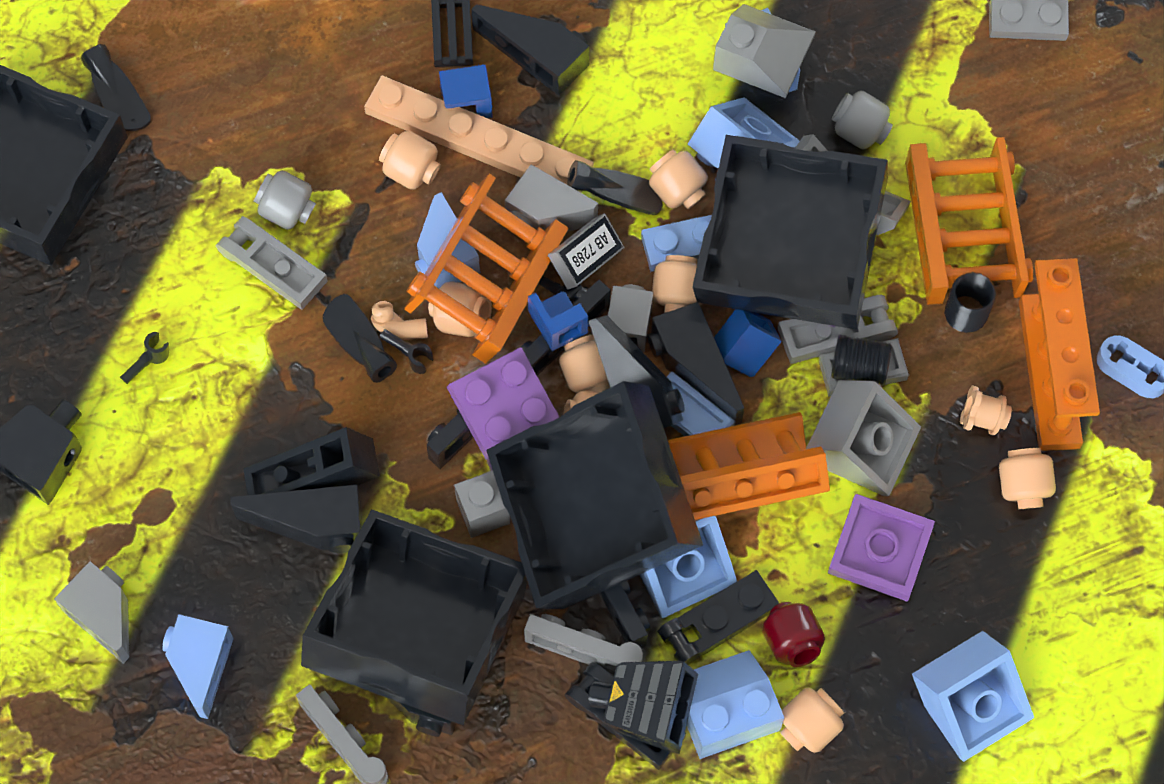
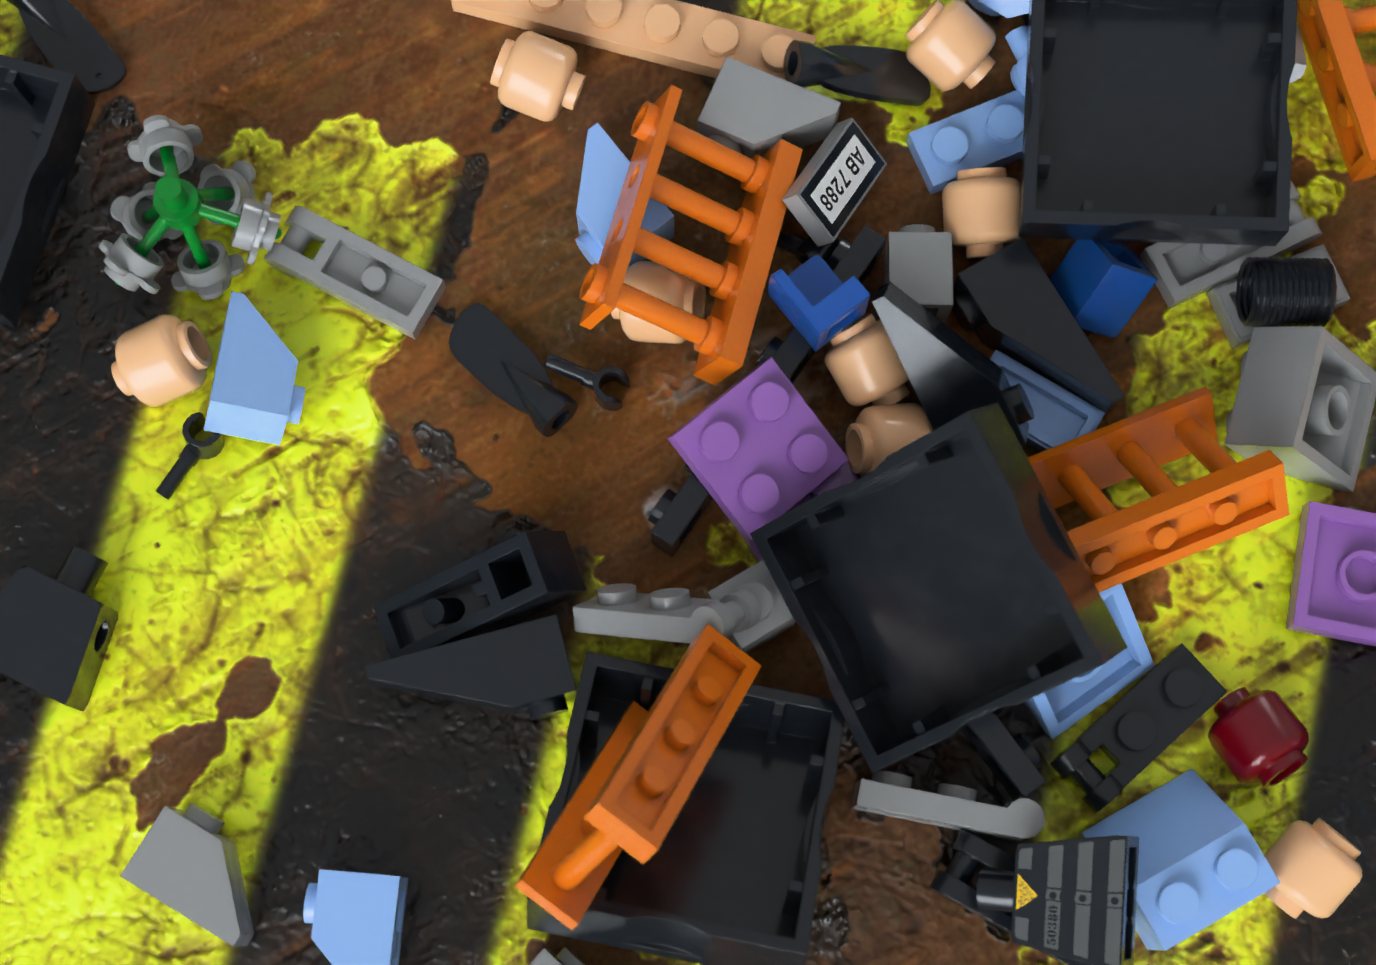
camera: 10 degrees left, 10 degrees up
light grey head [253,170,316,230] -> none
light nougat arm [371,301,428,341] -> none
none -> light grey plant [98,115,282,300]
none -> light nougat head [111,314,212,407]
none -> light blue slope [204,291,305,445]
none -> orange fence [515,624,761,930]
none -> light grey plate [573,583,761,644]

